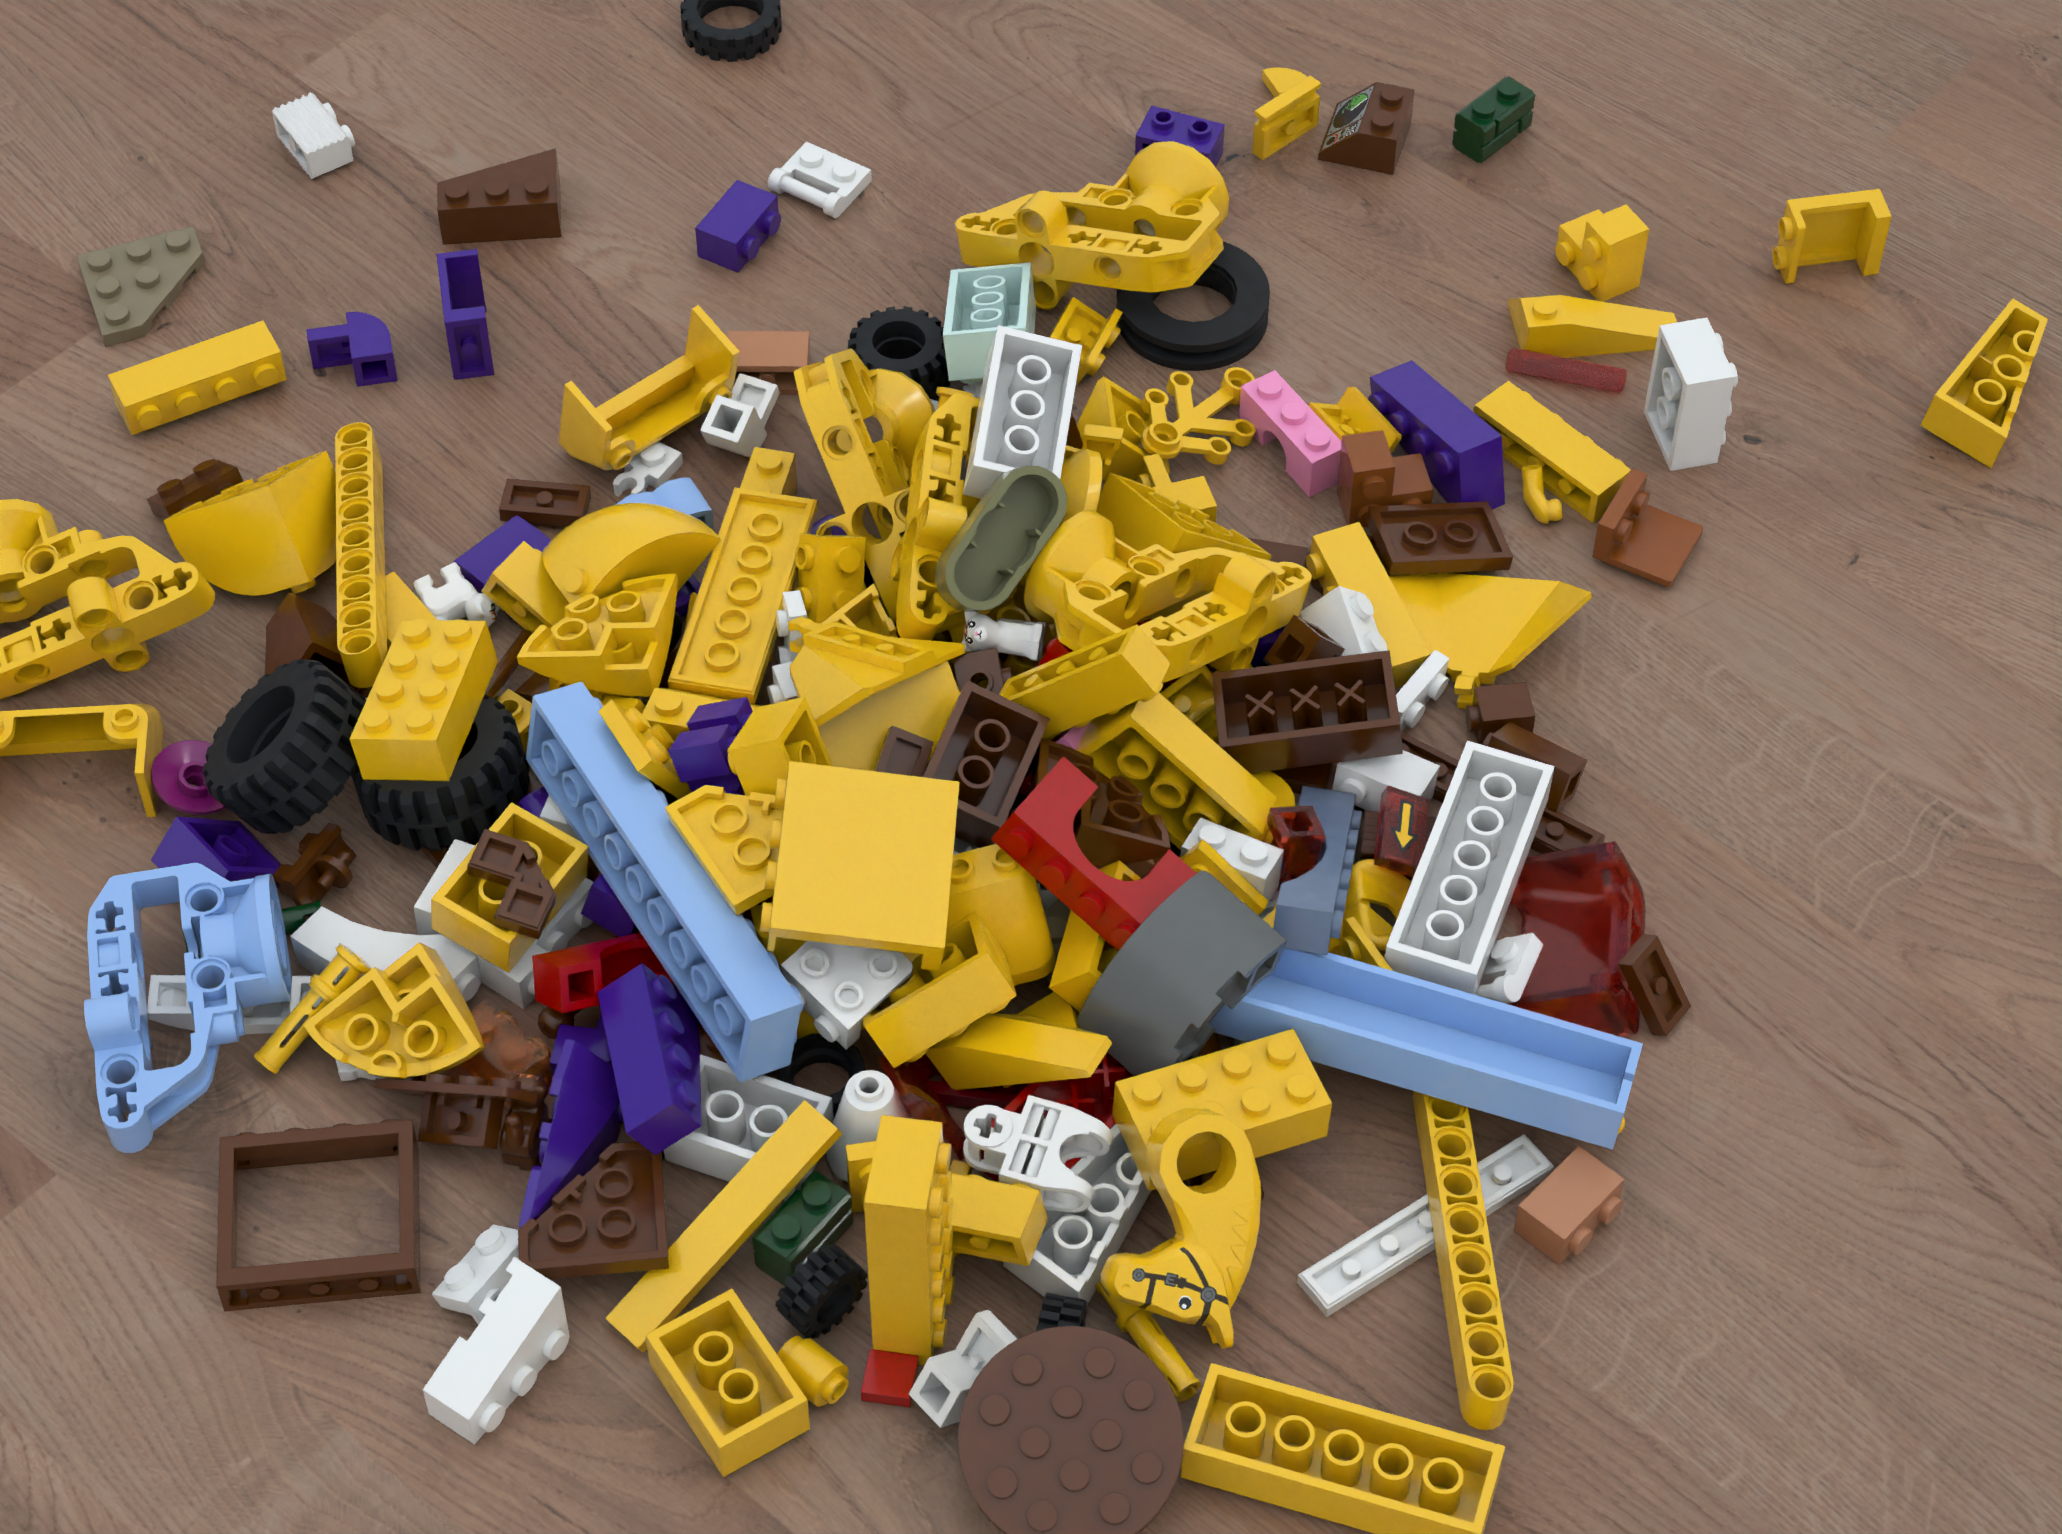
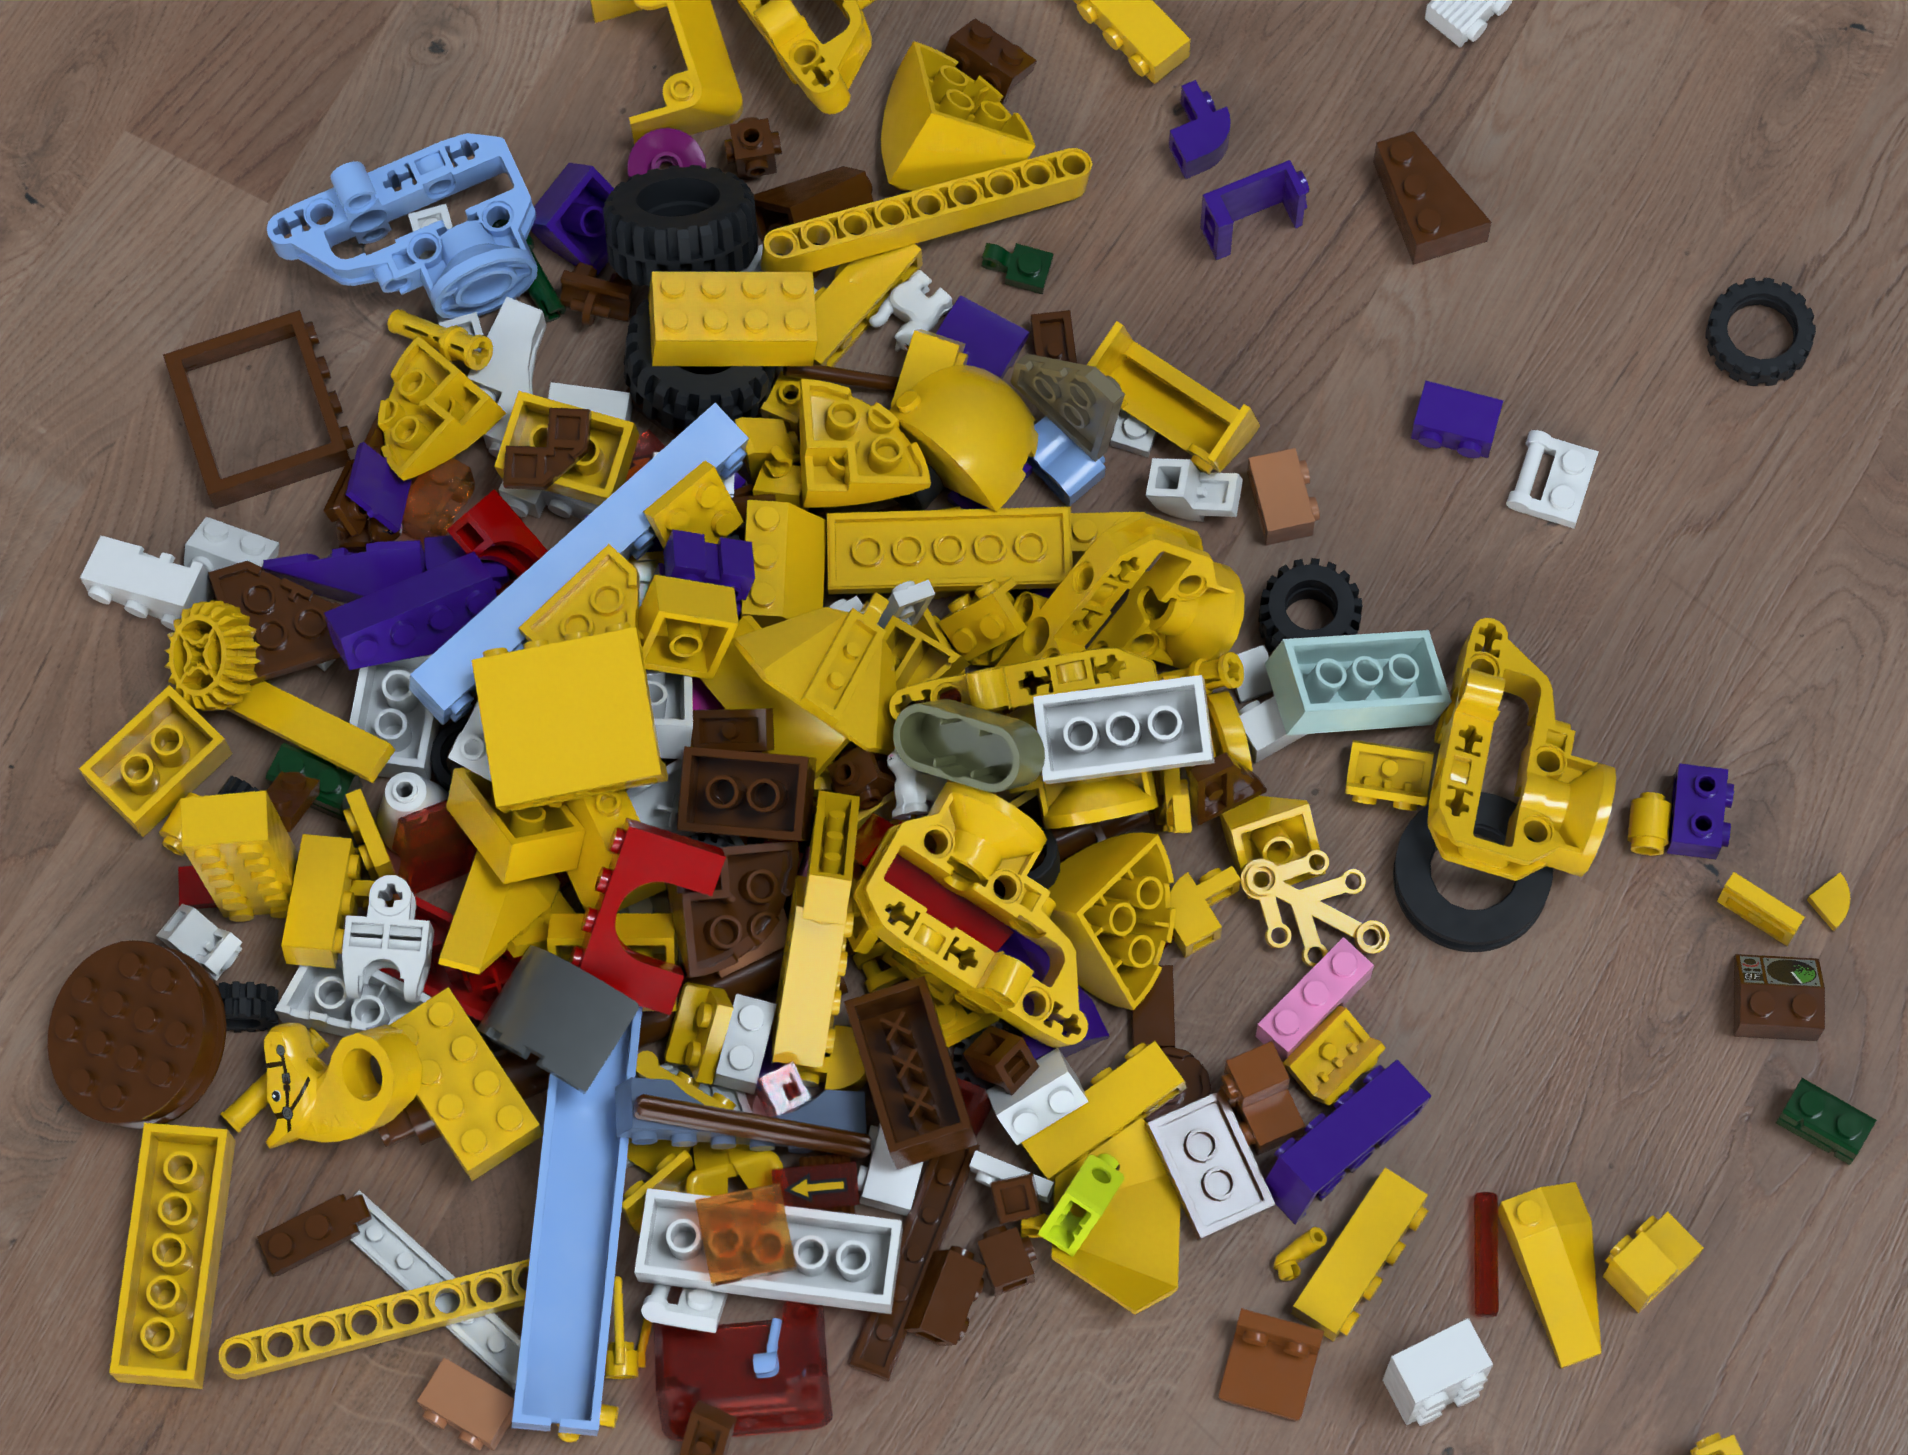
camera: 80 degrees right, 20 degrees up
none -> yellow gear [164,600,261,711]
none -> reddish brown hinge [257,1194,372,1276]
none -> reddish brown plate [266,771,320,833]
none -> dark purple piece [346,442,412,533]
none -> reddish brown axle [633,1094,872,1158]
none -> clear orange plate [695,1183,797,1287]
none -> reddish brown brick [724,117,782,179]
none -> light blue hand [753,1318,782,1378]
none -> dark green plate [981,243,1054,295]
none -> reddish brown tile [990,1172,1043,1224]
none -> dark tan plate [1010,354,1125,462]
none -> neon yellow torso [1037,1154,1125,1257]

